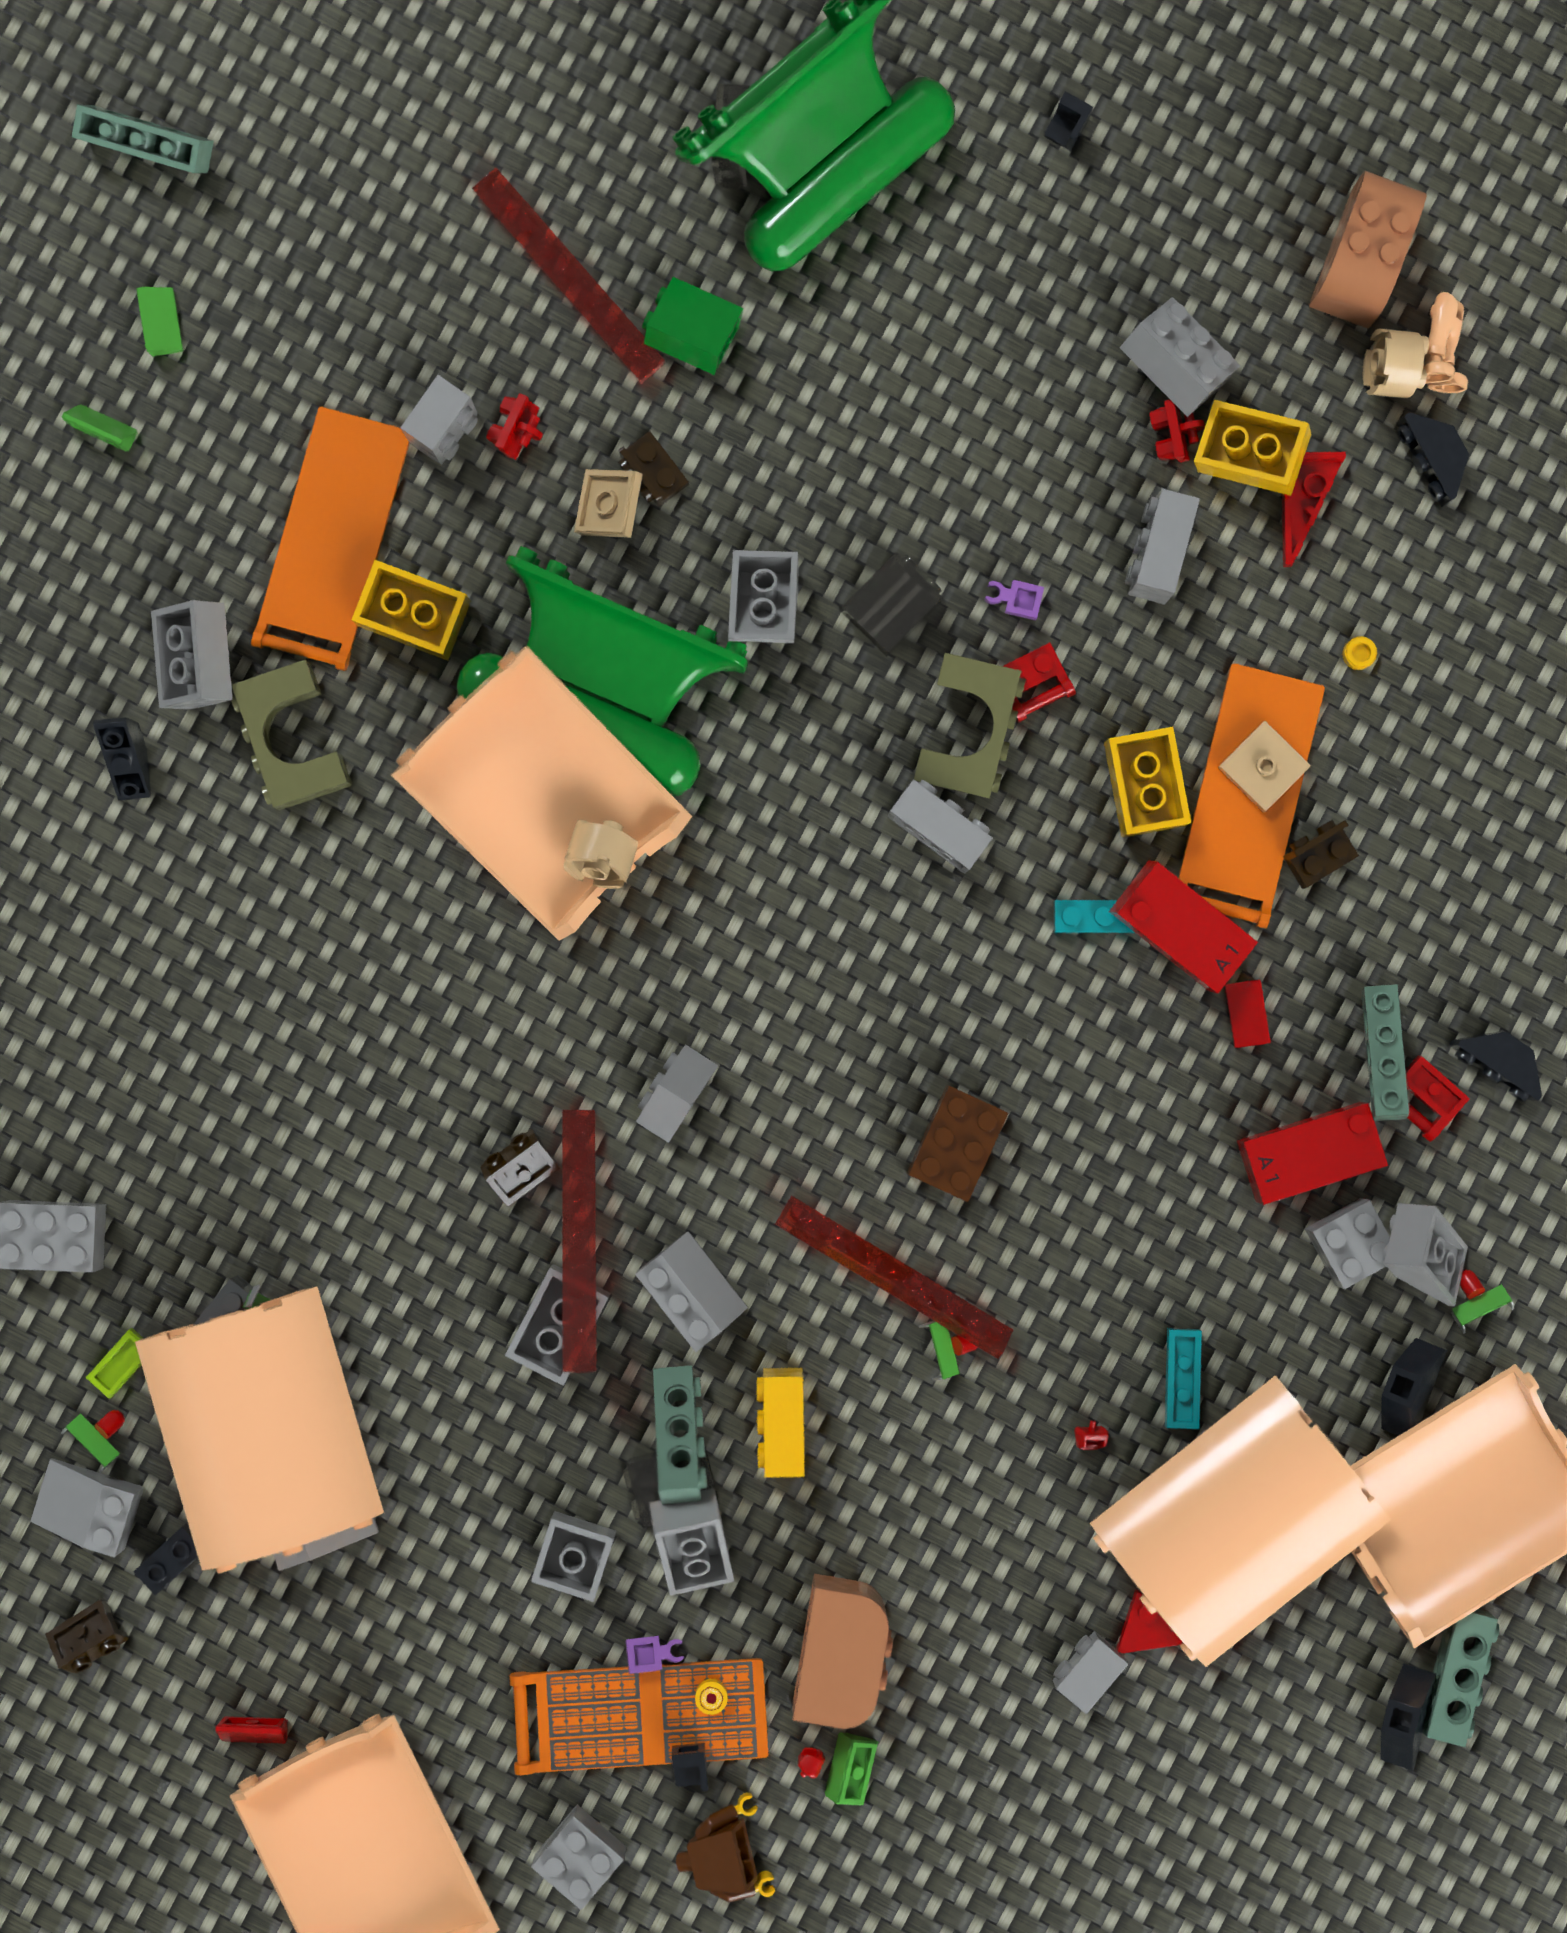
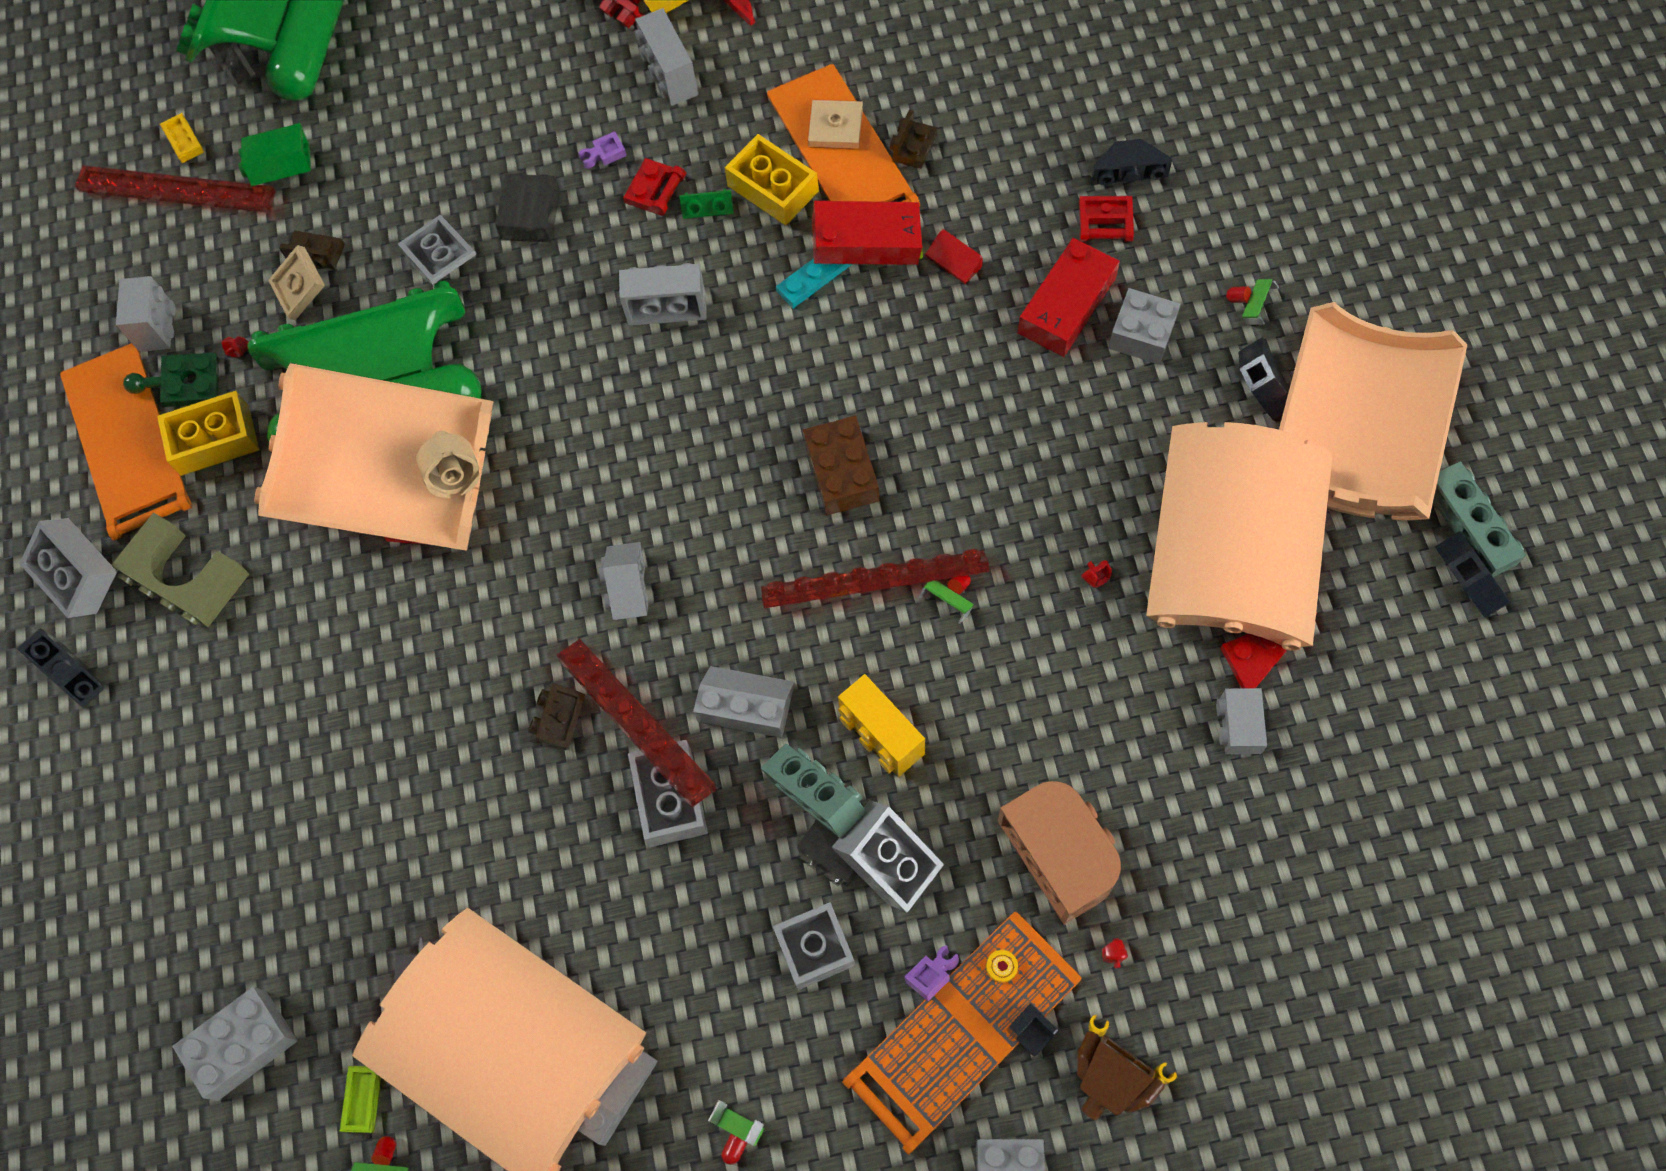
camera: 30 degrees left, 20 degrees down
red hips [486,393,544,460] -> none
bright green slope [825,1732,878,1805] -> none
olive arch [914,653,1026,799] -> none
teal plate [1165,1328,1202,1429] -> none
yellow tile [1342,636,1377,670] -> none
sand green brick [1361,984,1409,1121] -> none
light grey slope [1383,1203,1468,1307] -> none
none -> dark green plate [123,352,219,407]
none -> yellow plate [160,113,204,163]
none -> red piece [221,336,248,357]
none -> green hinge [679,188,734,219]
none -> piece [708,1100,764,1165]

